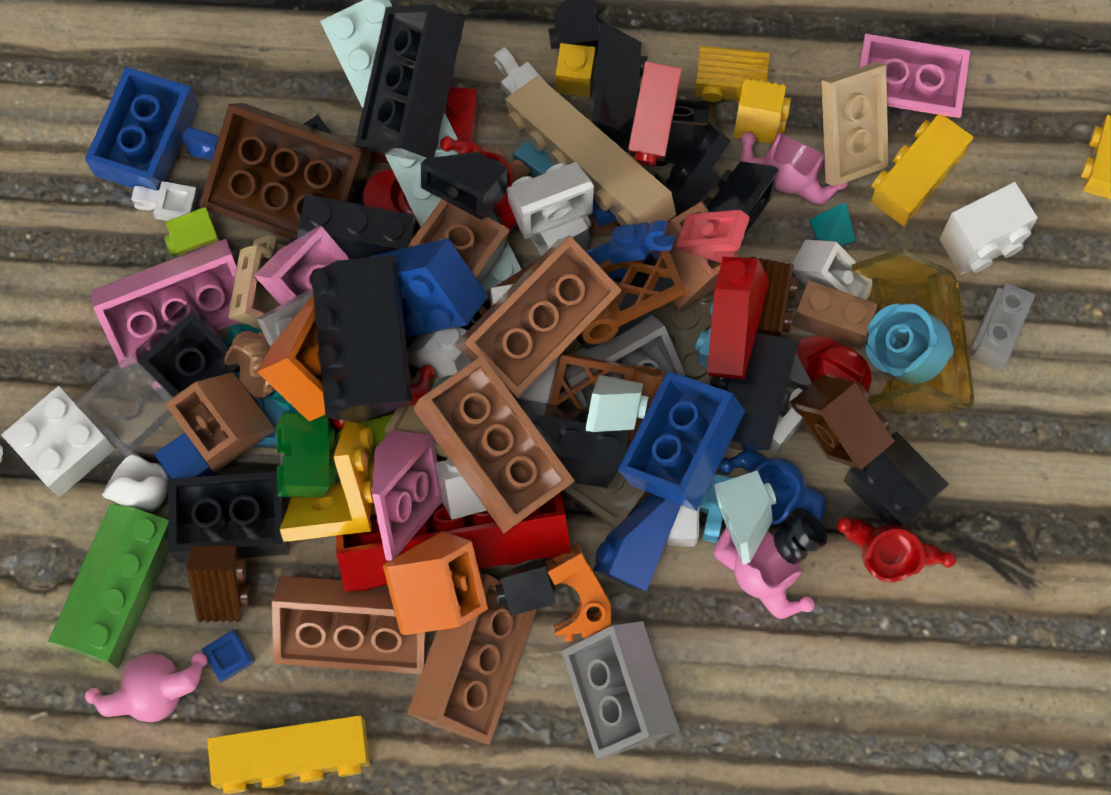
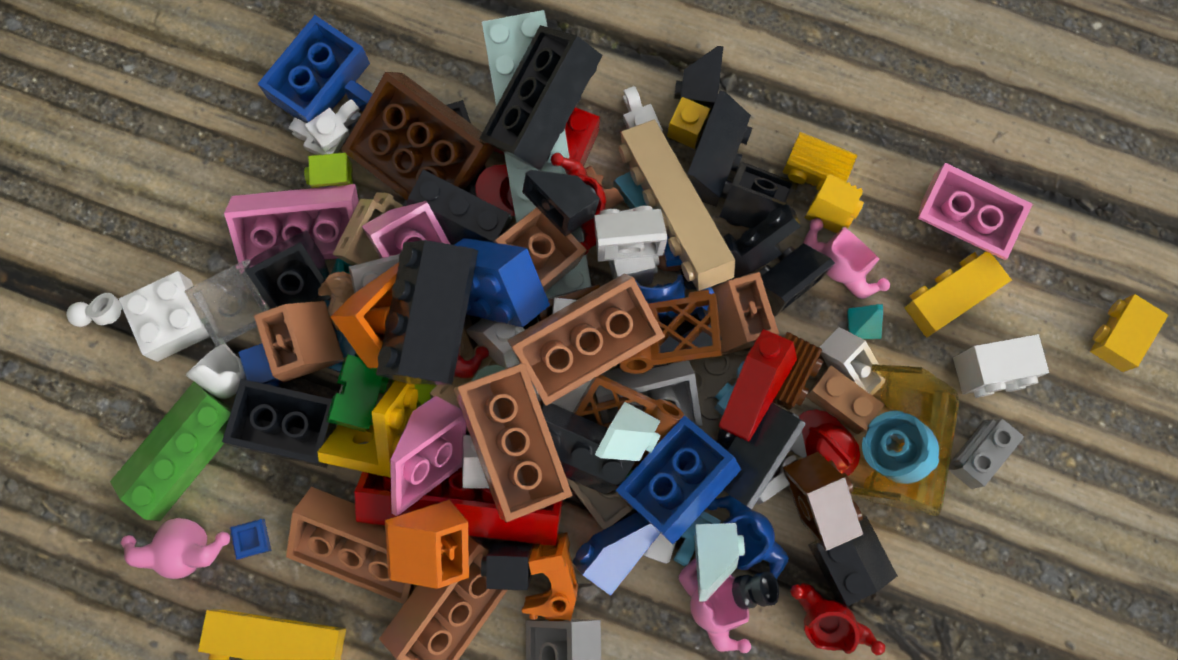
camera: 15 degrees right, 5 degrees up
reddish brown brick [186,546,251,623] -> none
blue plate [606,220,675,264] -> none
window [628,61,682,167] -> none
coral slope [676,210,750,263] -> none
tan plate [821,62,889,186] -> none
none -> white plate [305,100,361,152]

